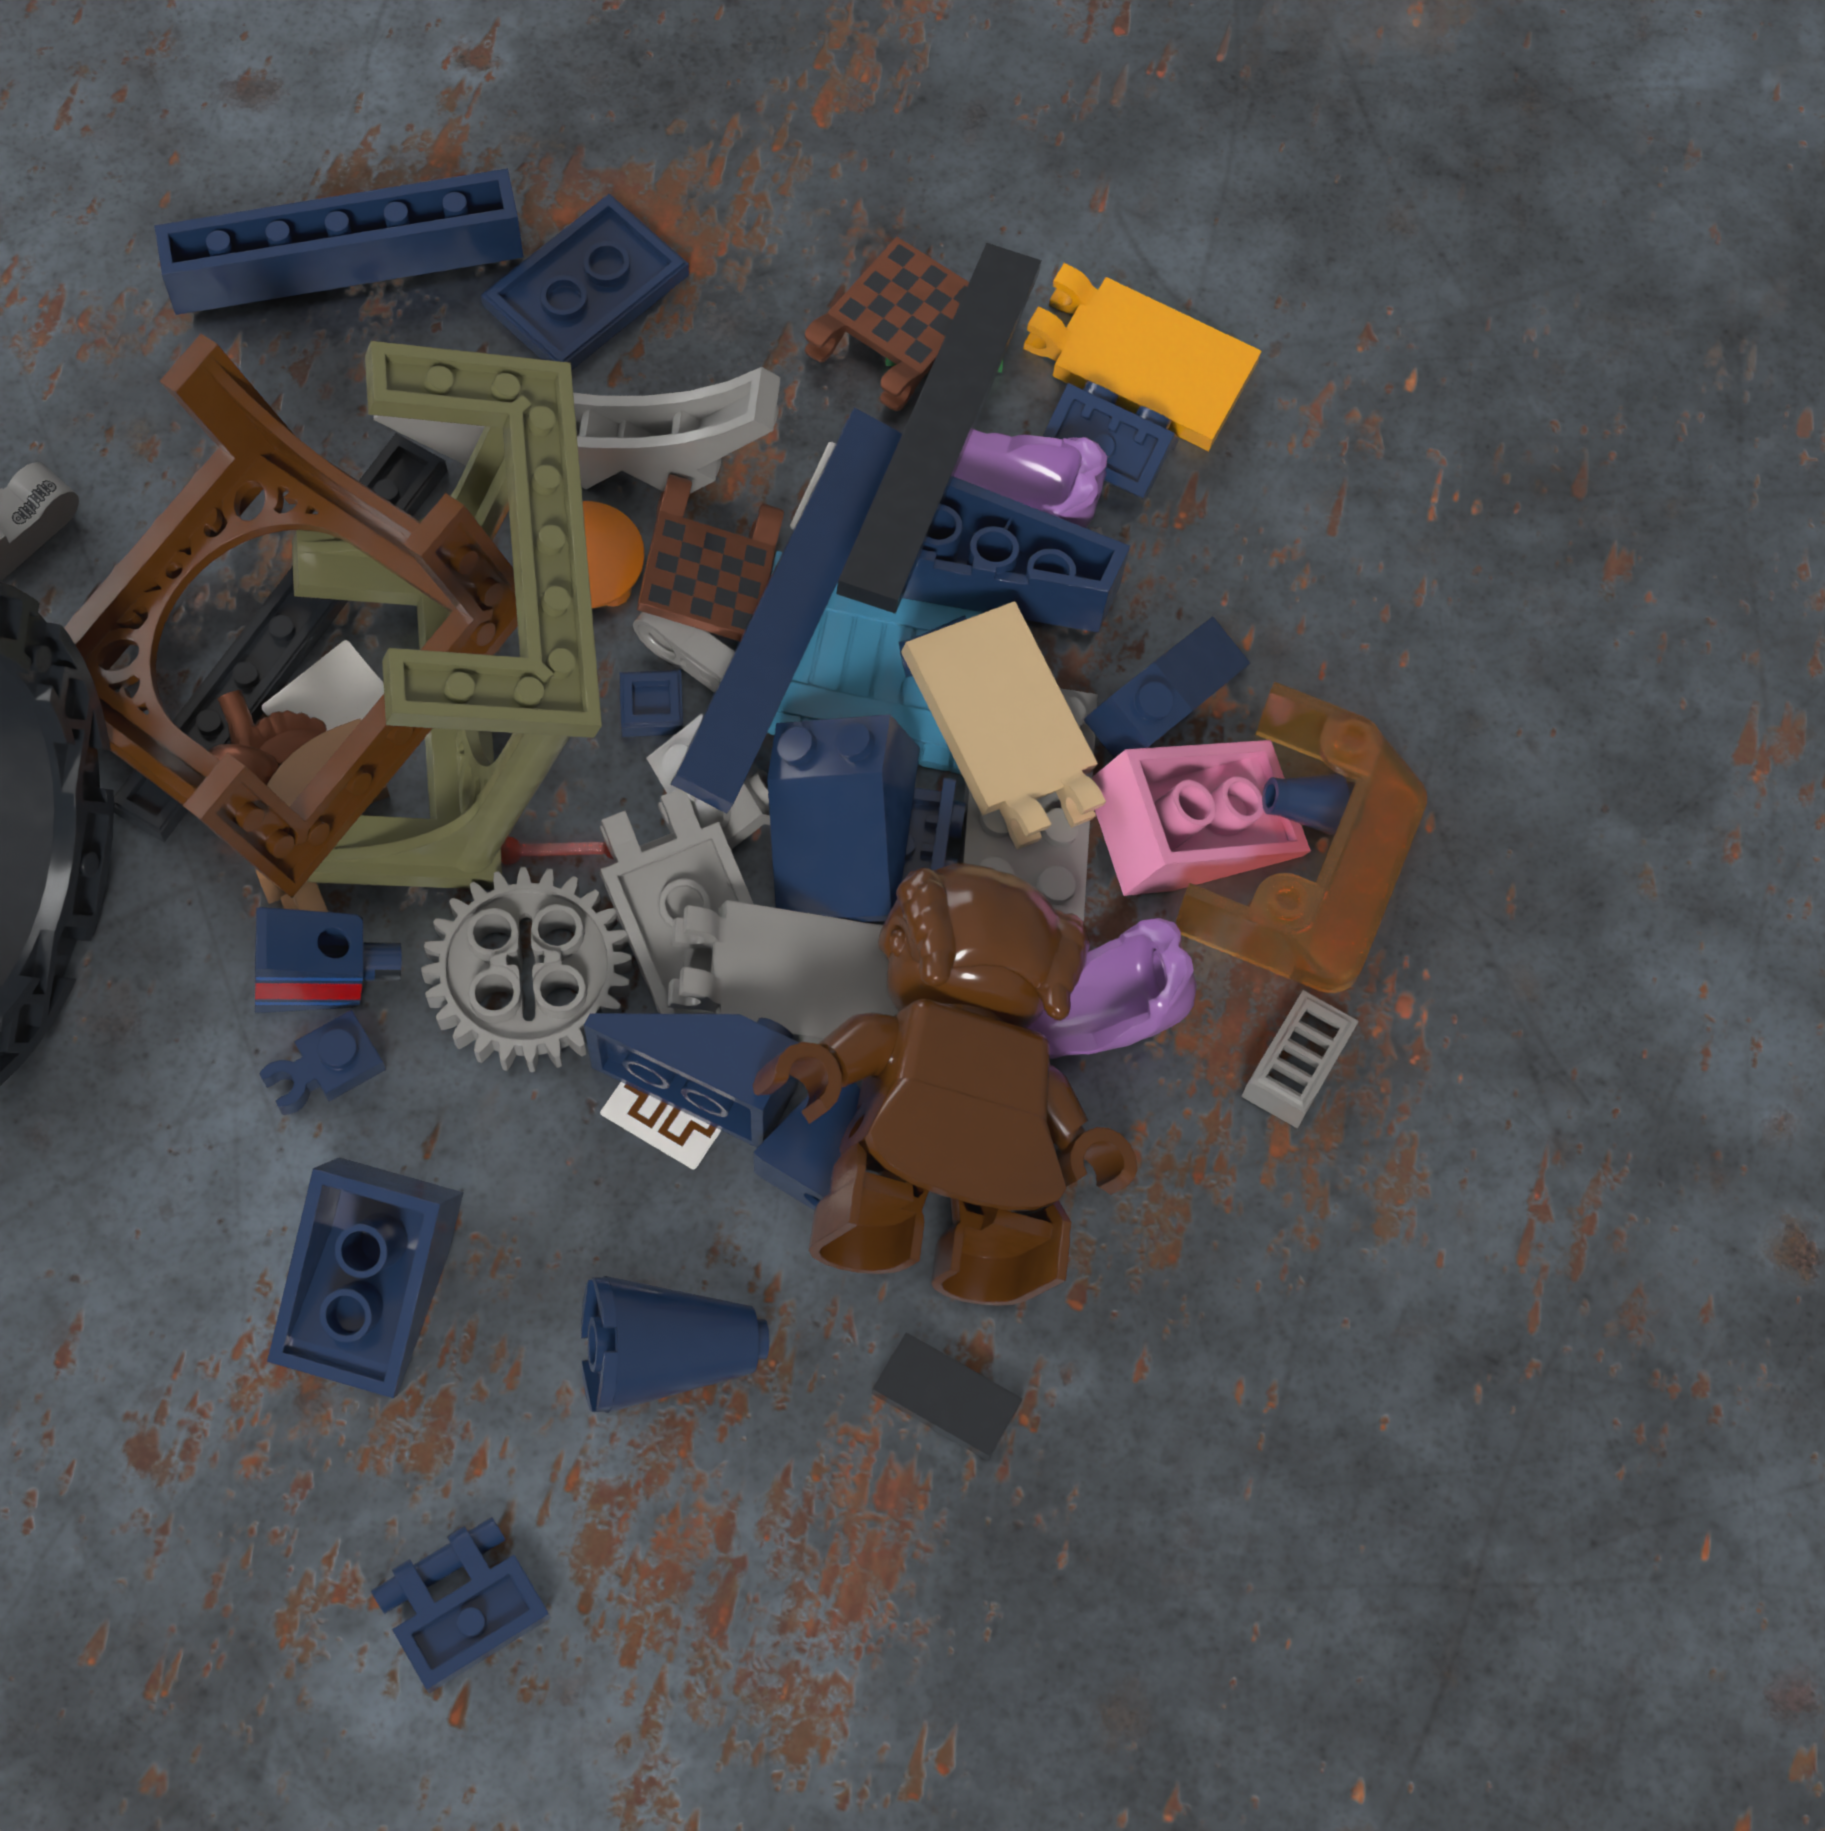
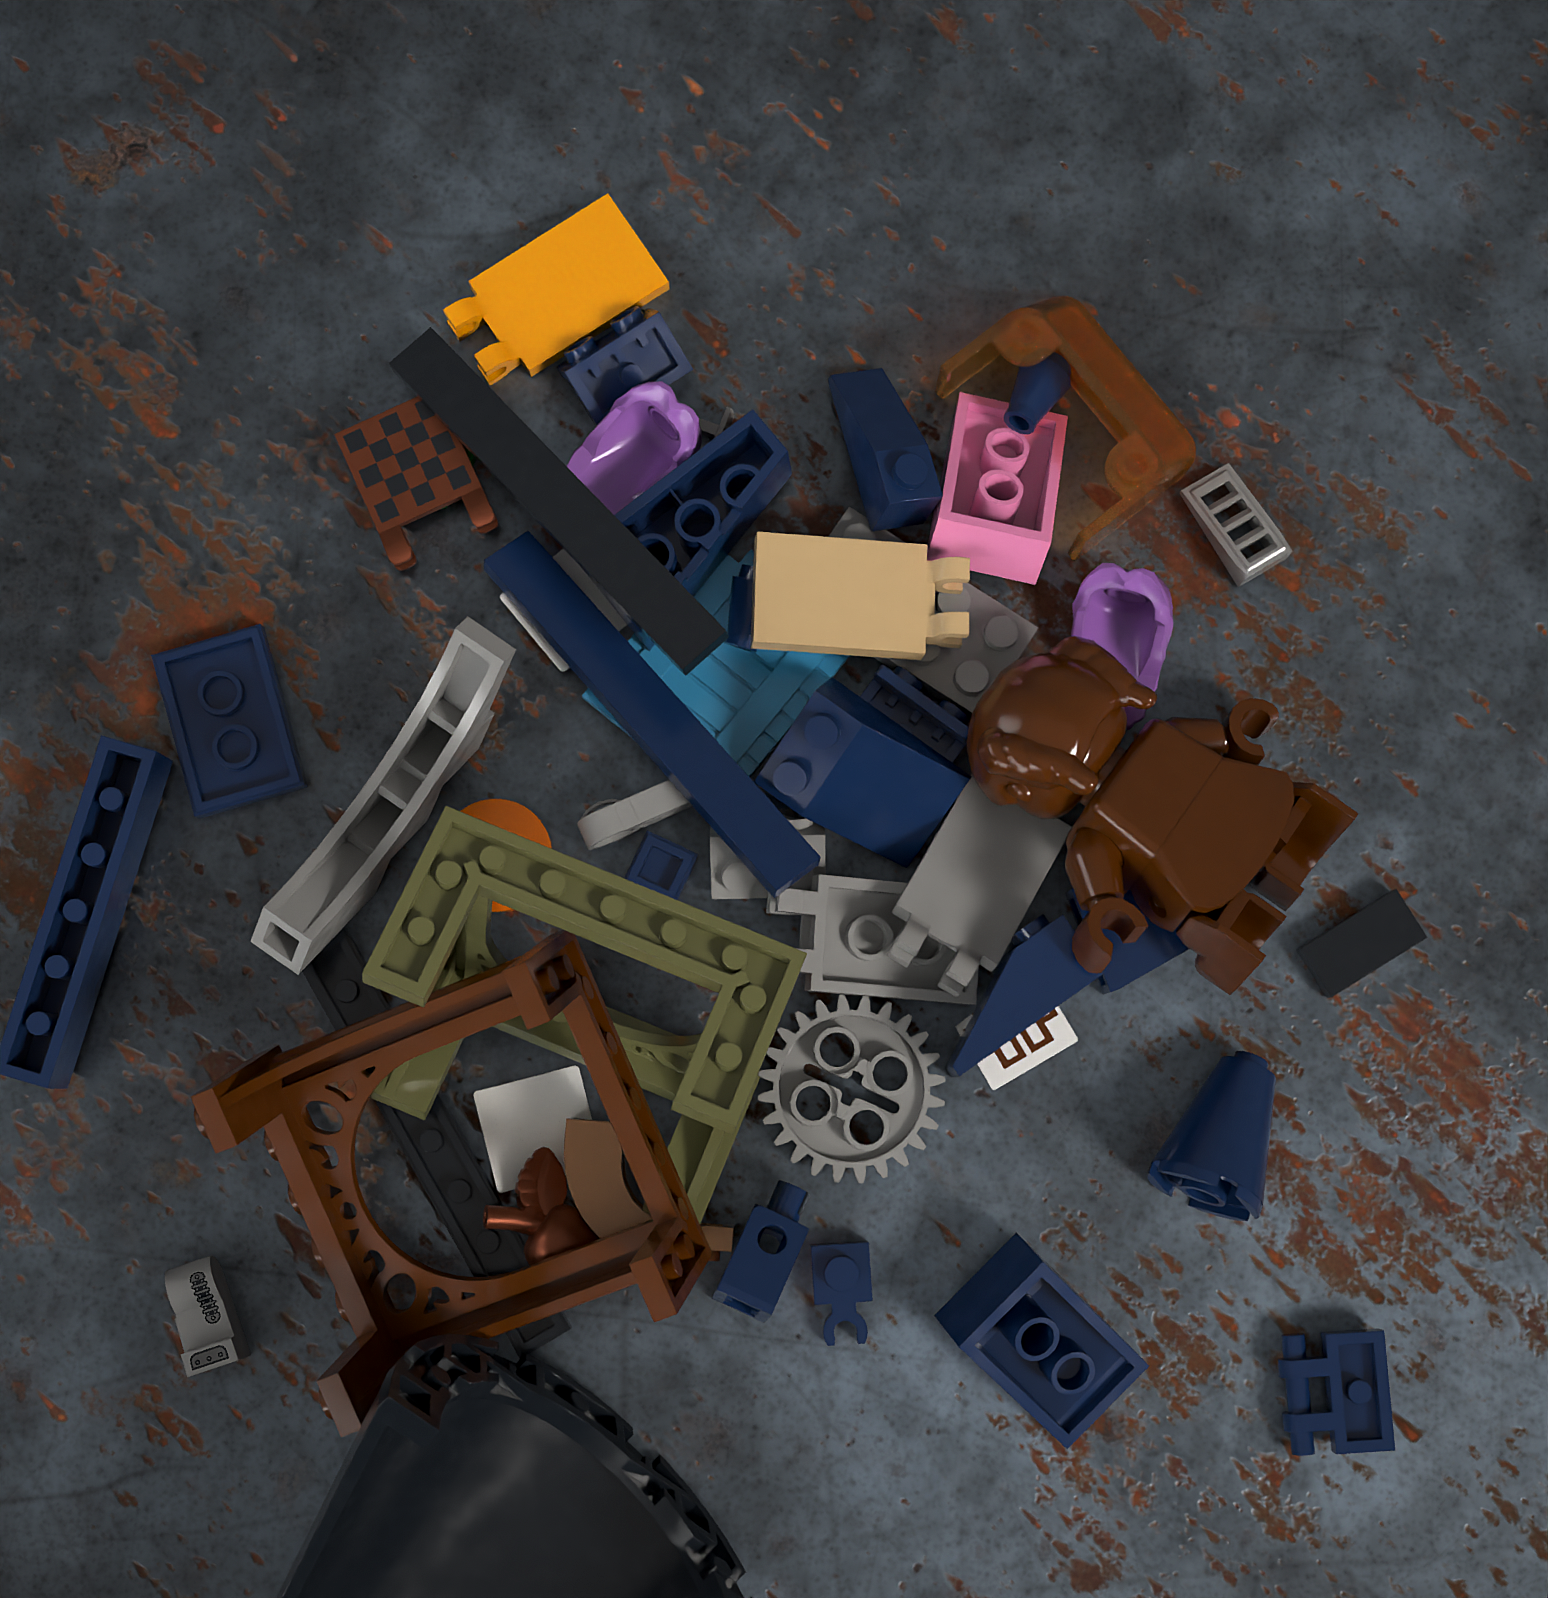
camera: 55 degrees left, 15 degrees up
copper flag [637,474,784,641] -> none

